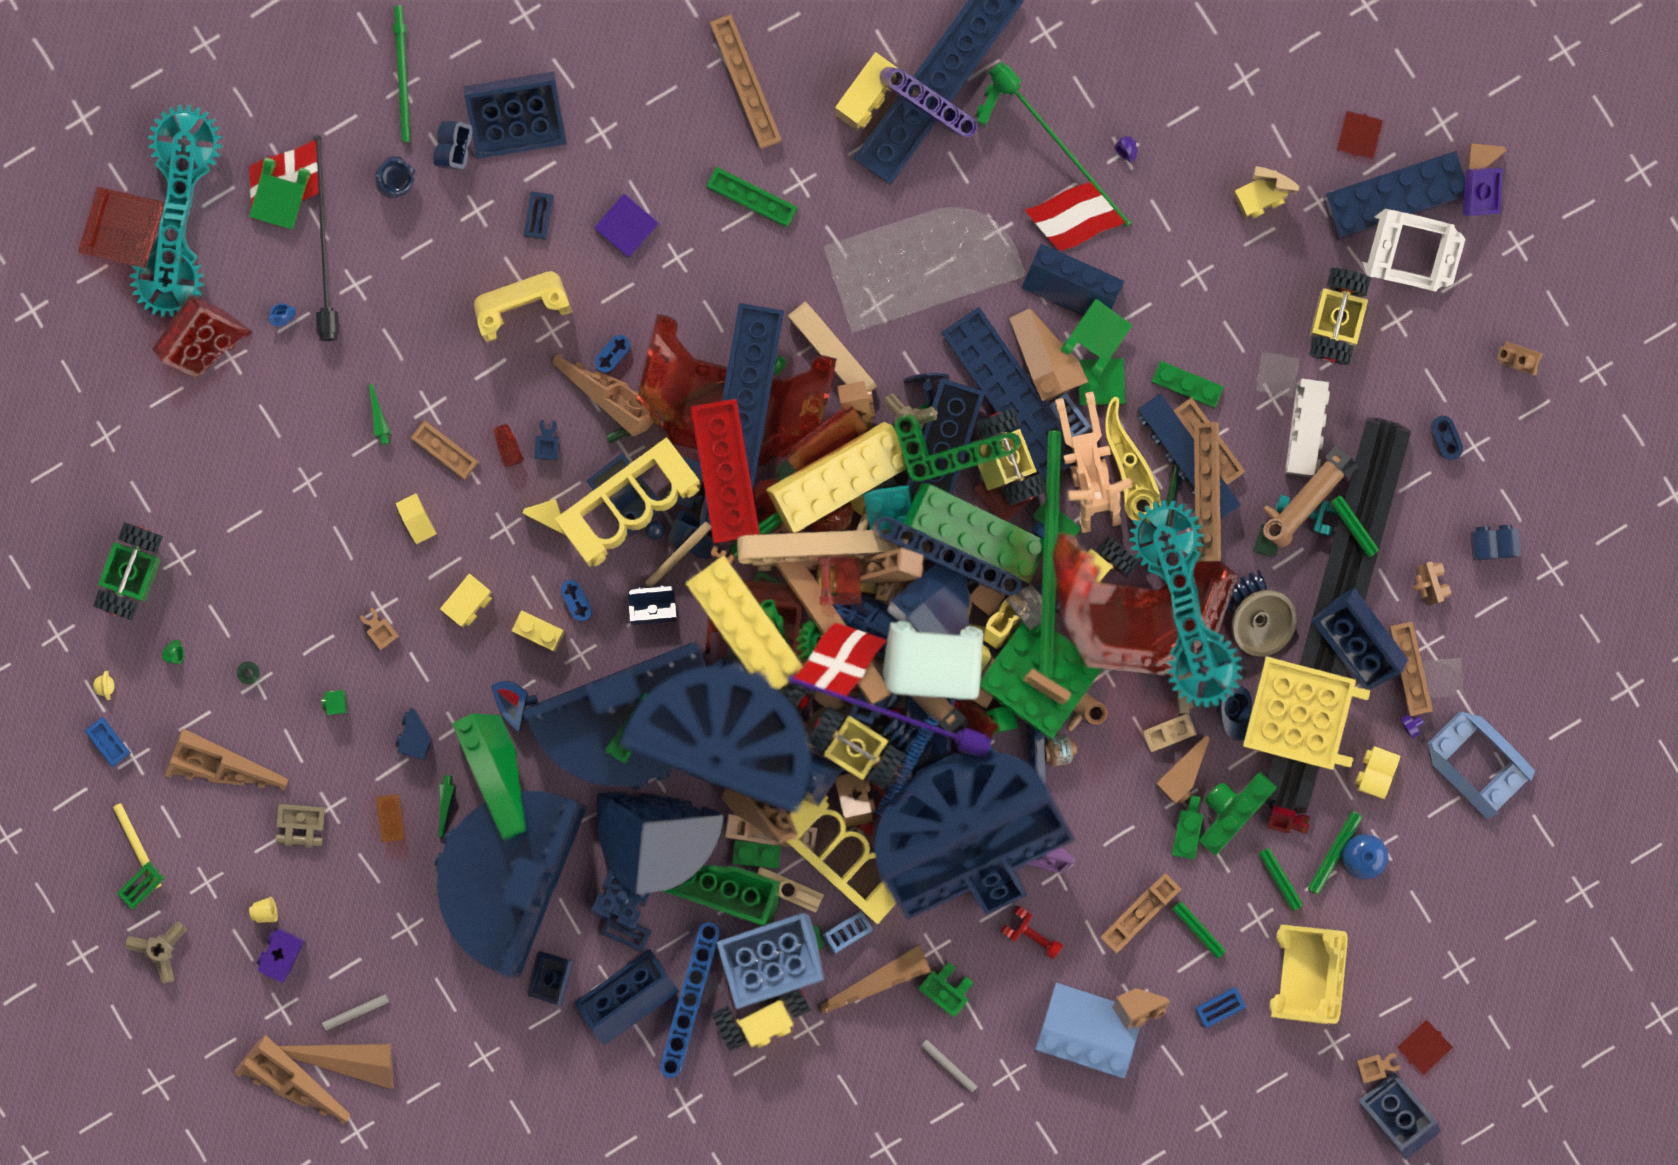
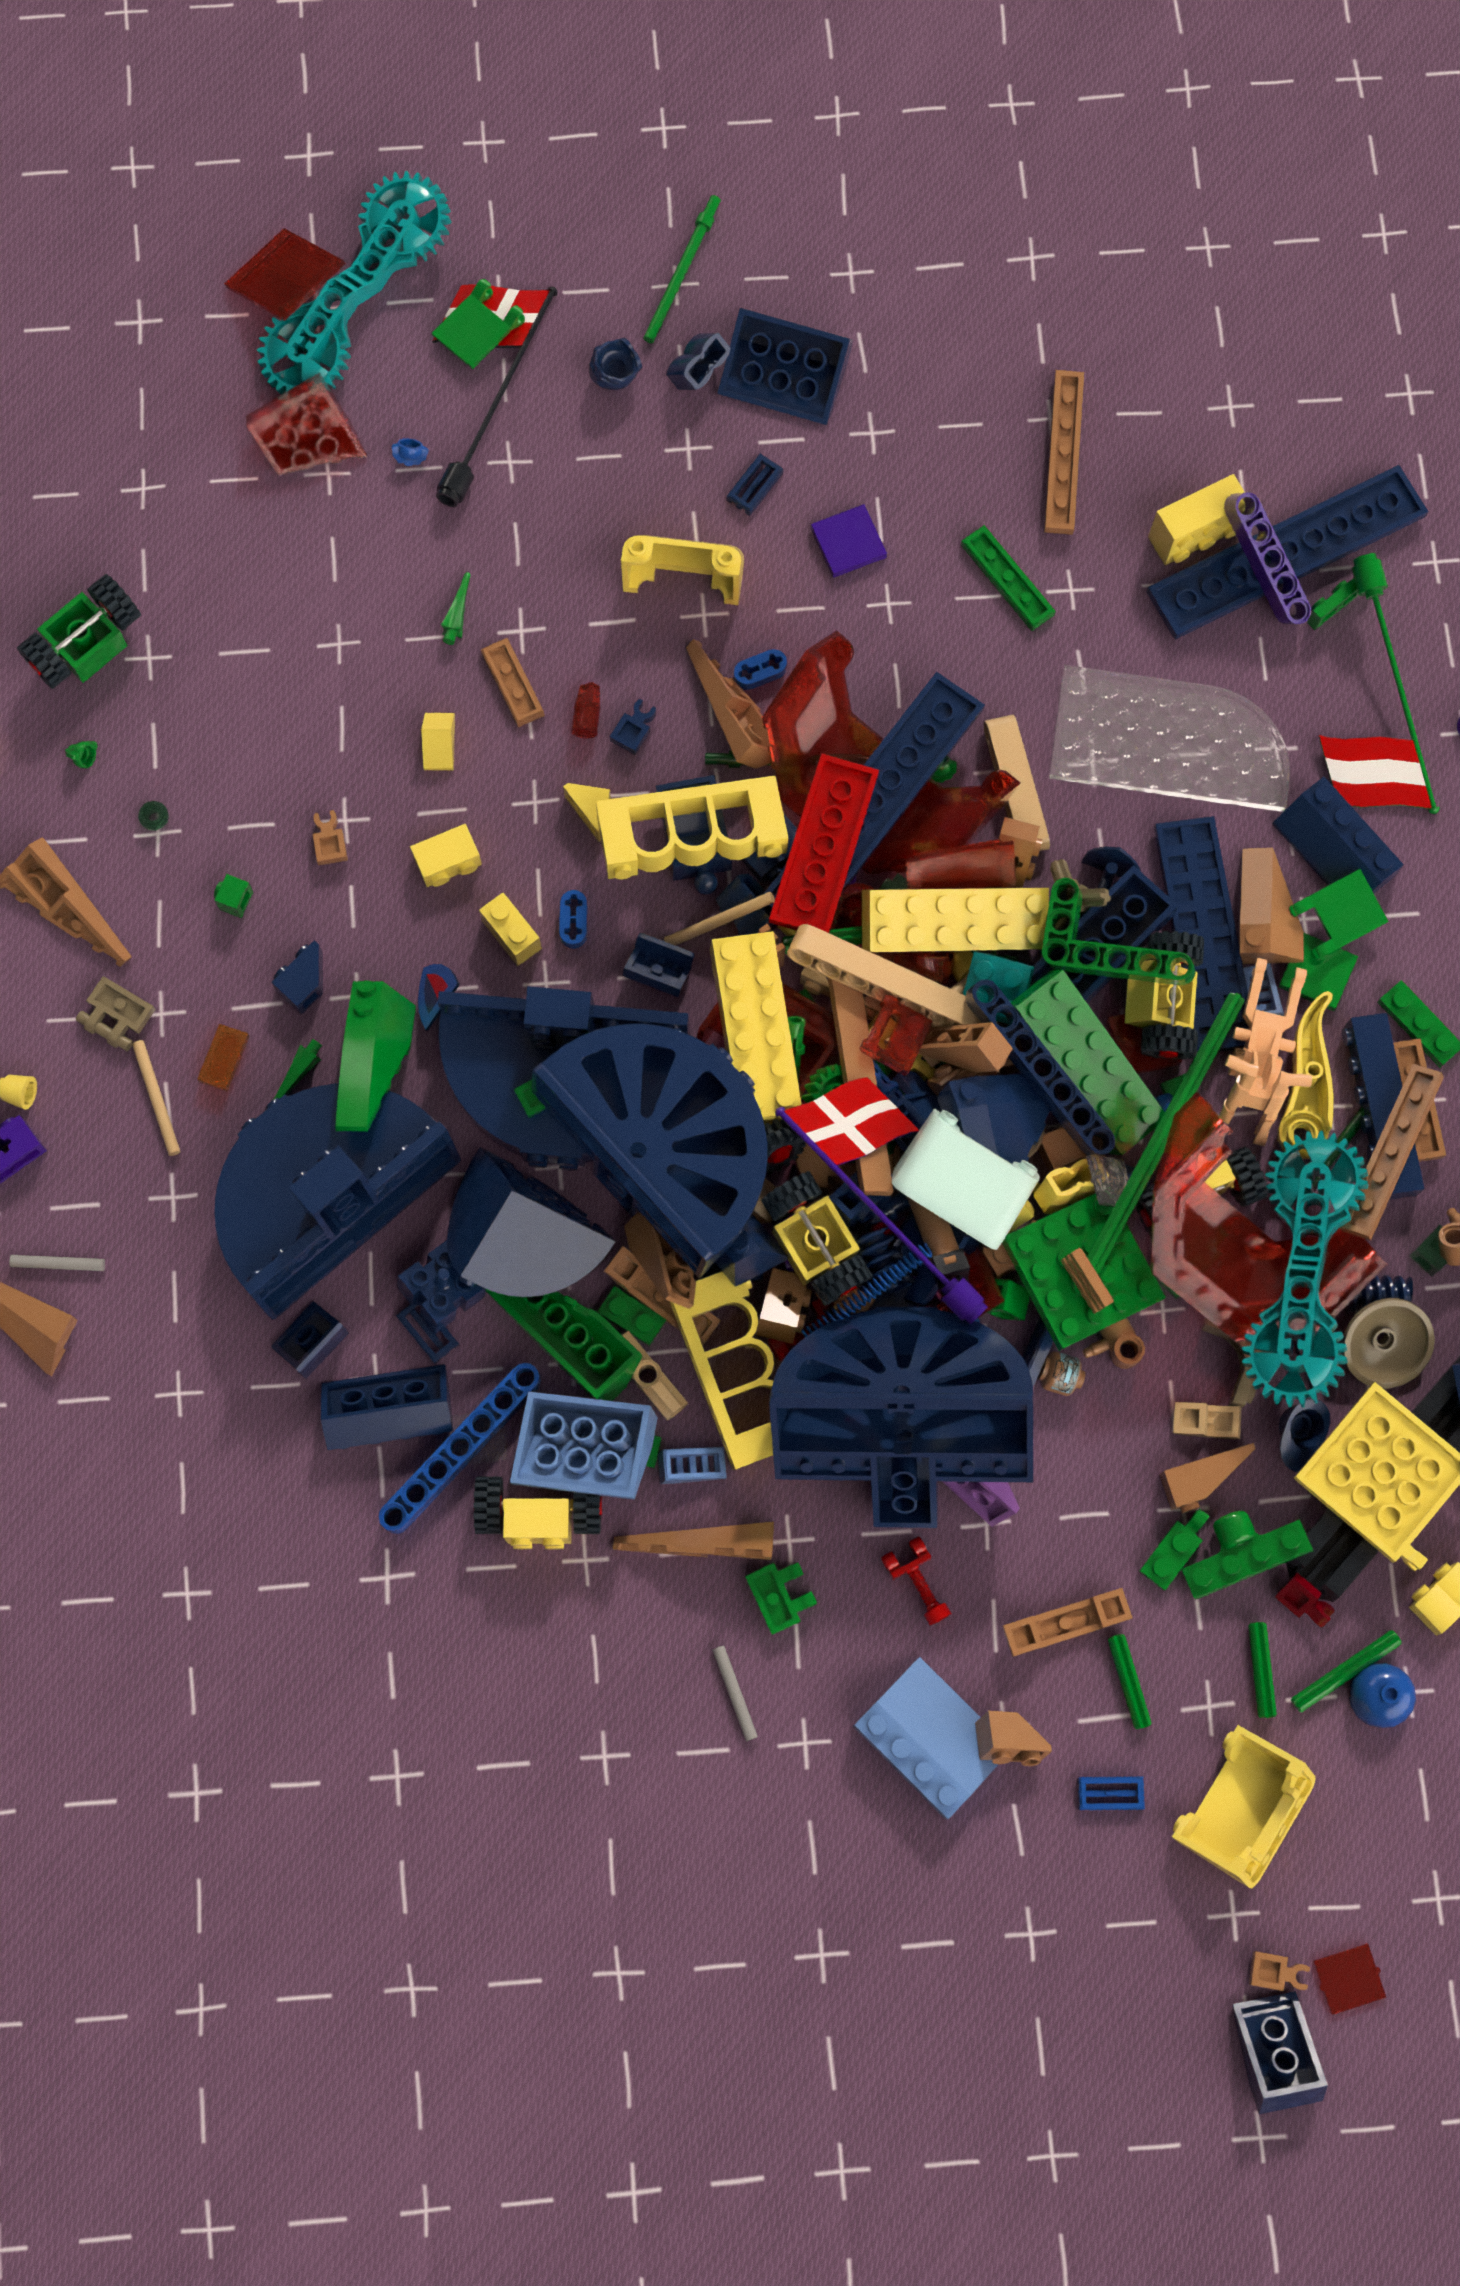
camera: 25 degrees right, 10 degrees down
none -> tan bar [132,1040,181,1156]

